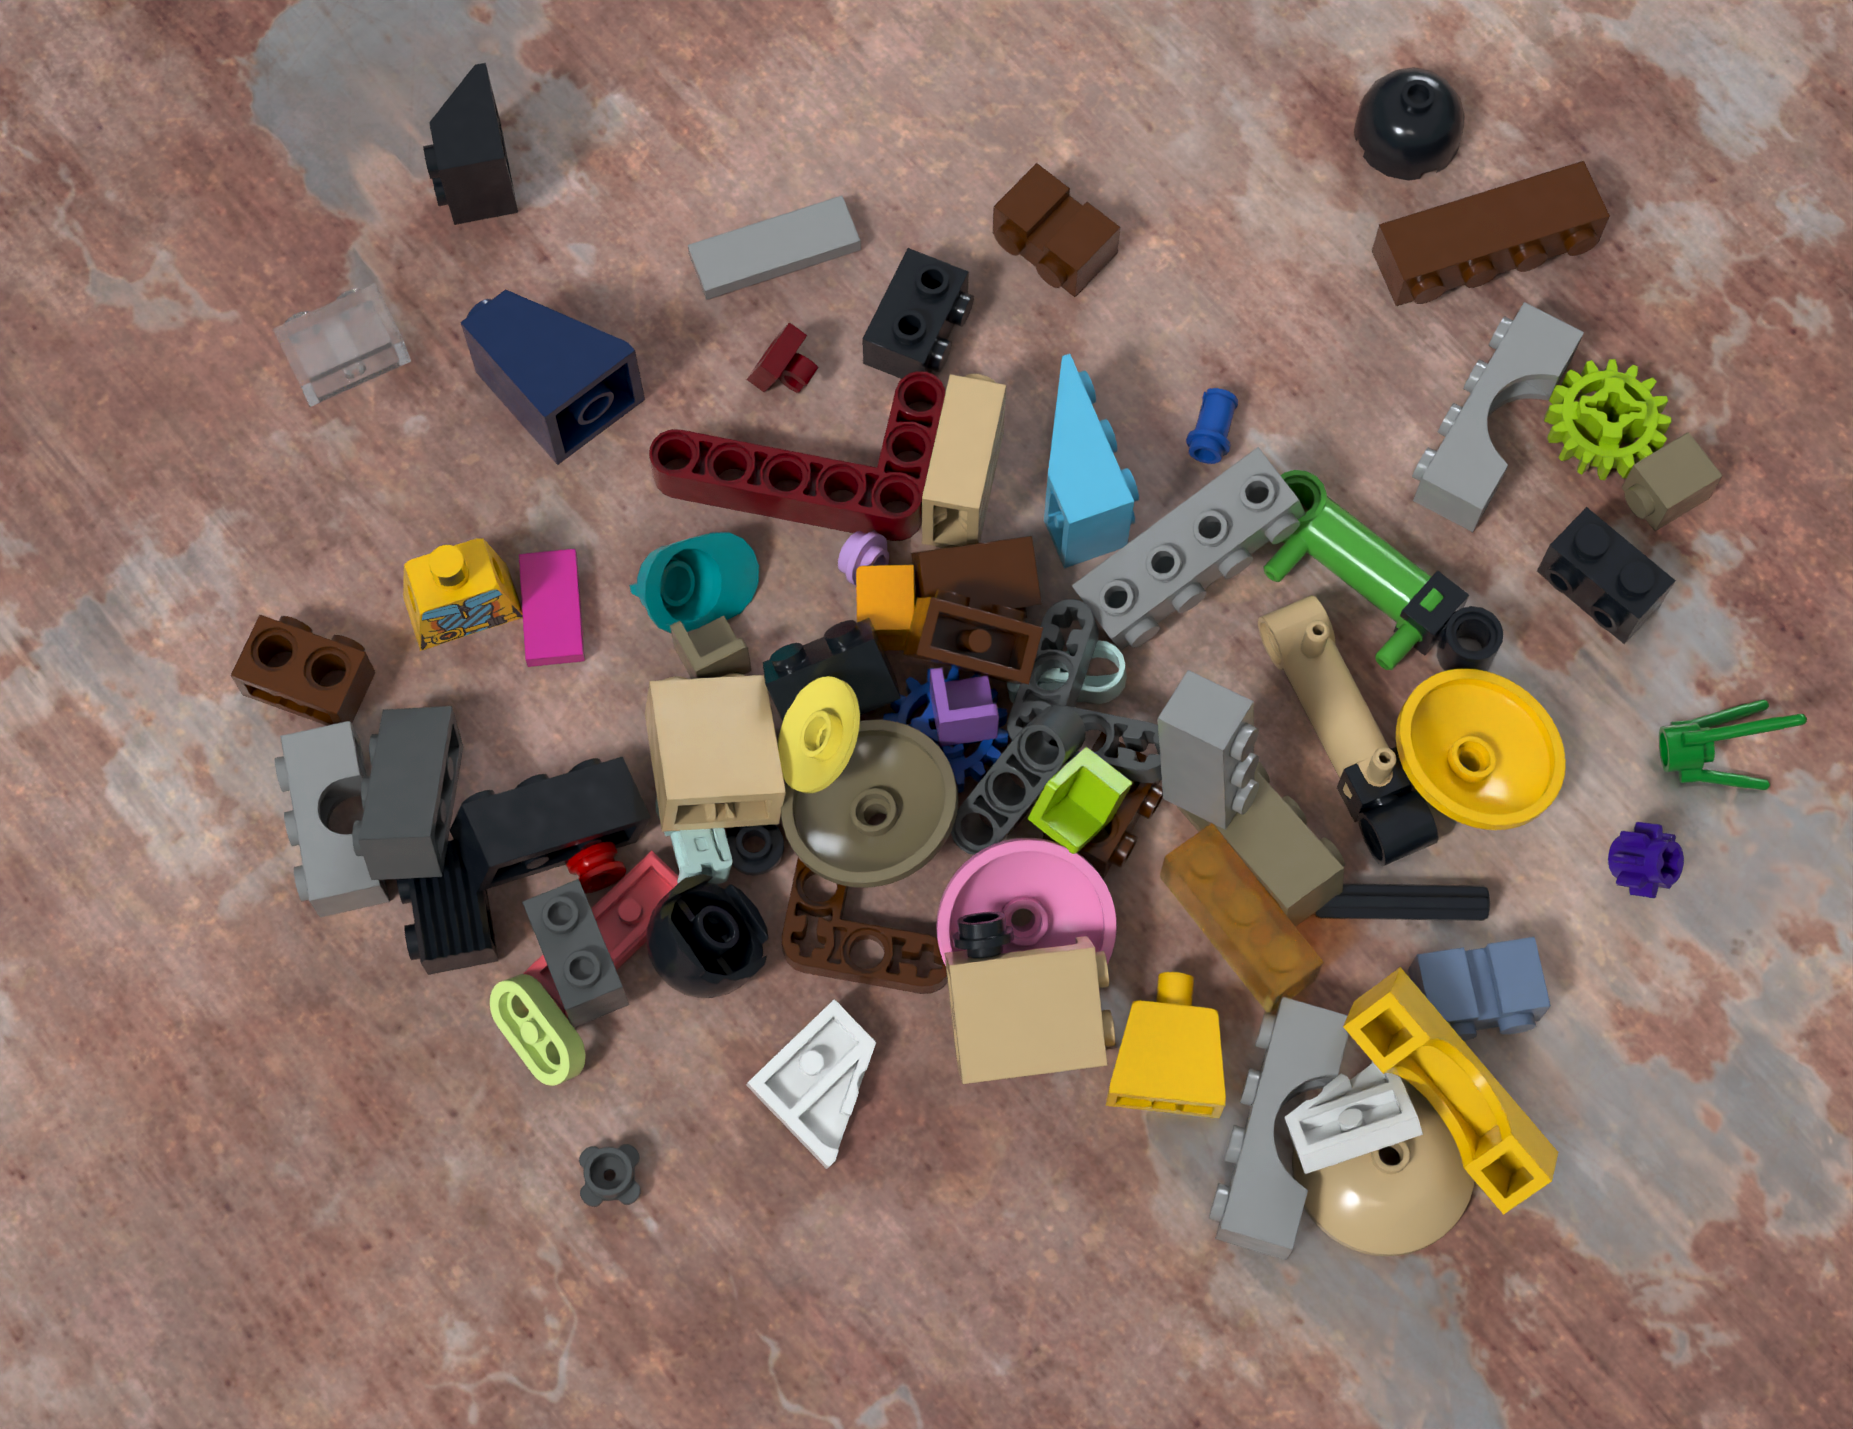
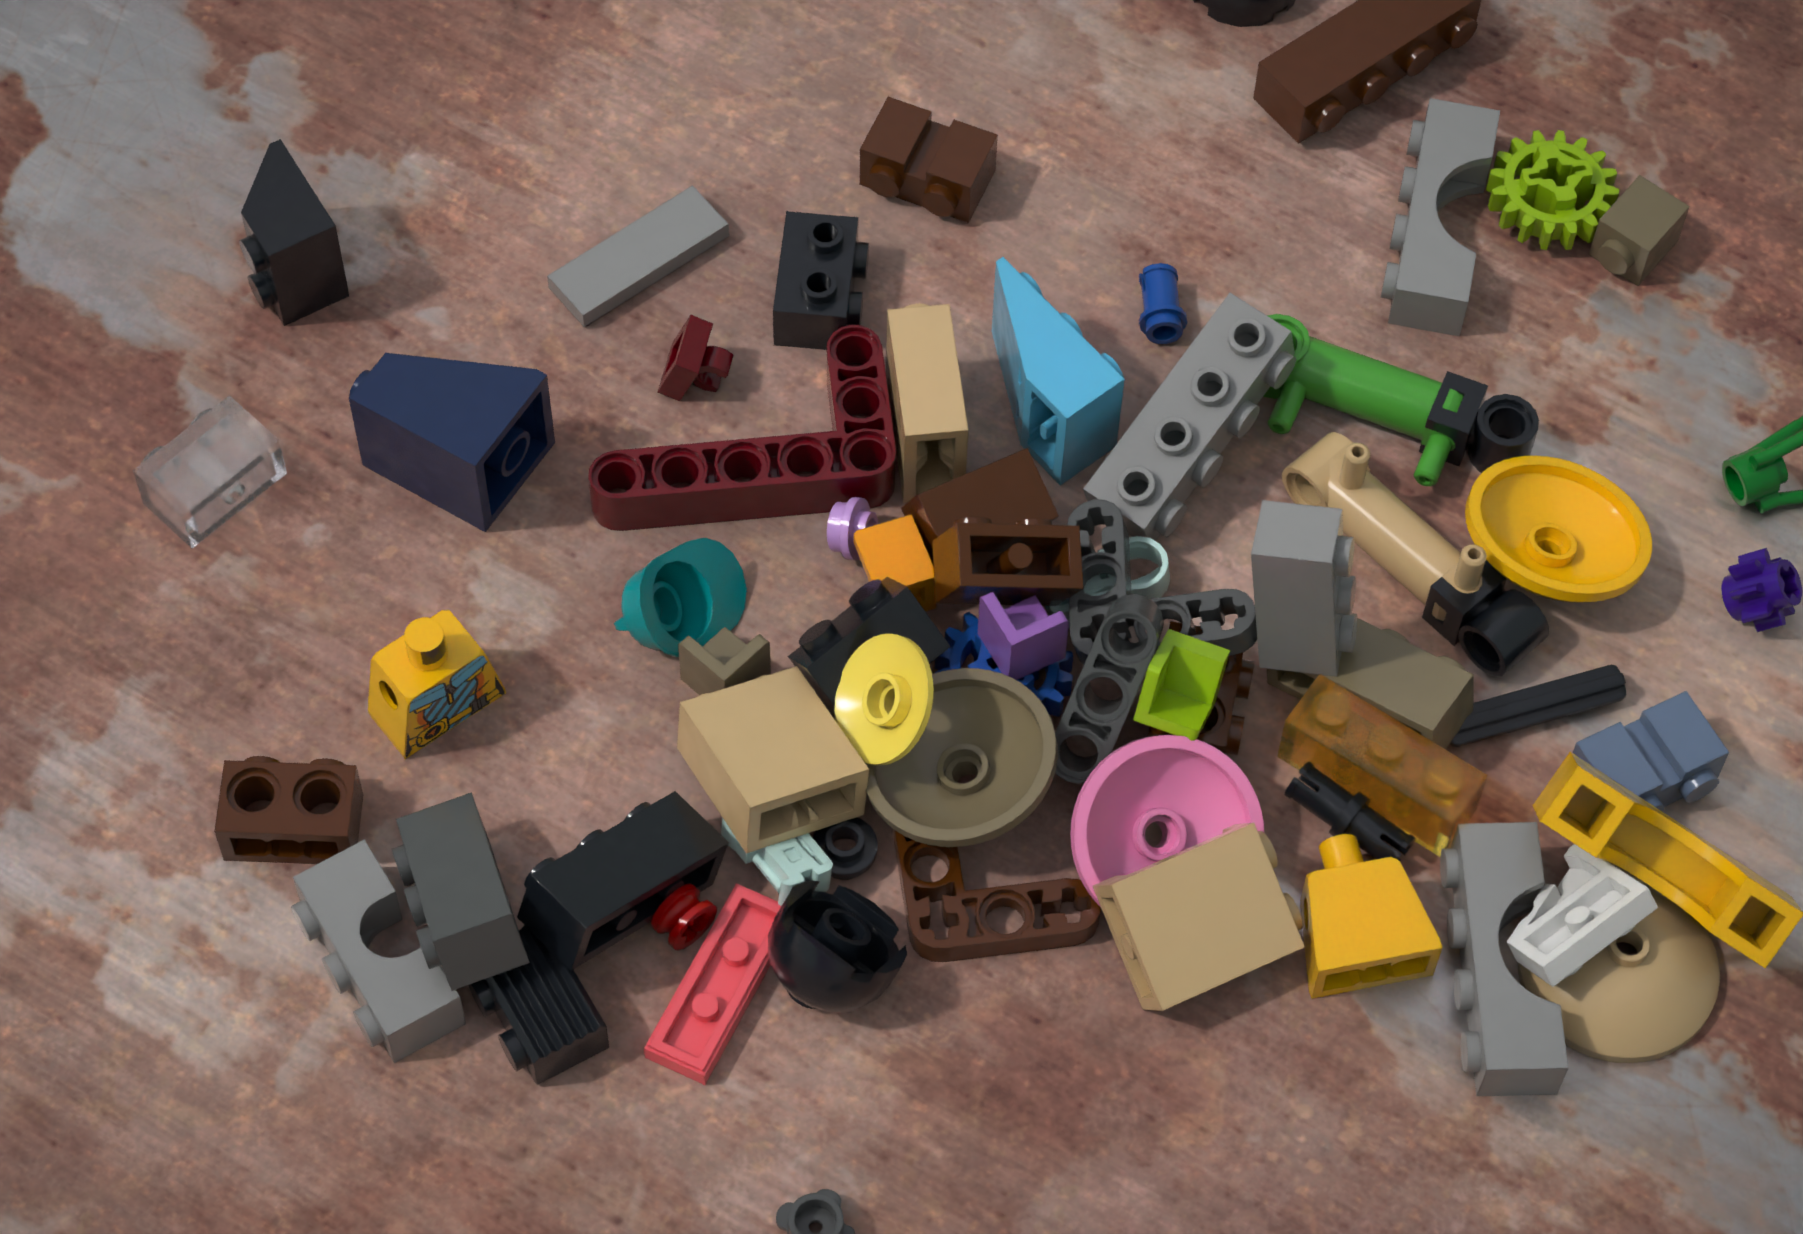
camera: 20 degrees left, 10 degrees down
yellowish green plate [490,974,585,1086] -> none
dark pink tile [518,549,585,667] -> none
dark grey brick [522,879,629,1028] -> none
white wing [746,999,876,1169] -> none
black plate [953,912,1014,958] -> none
black brick [1537,507,1676,644] -> none
none -> black pin [1284,761,1416,862]

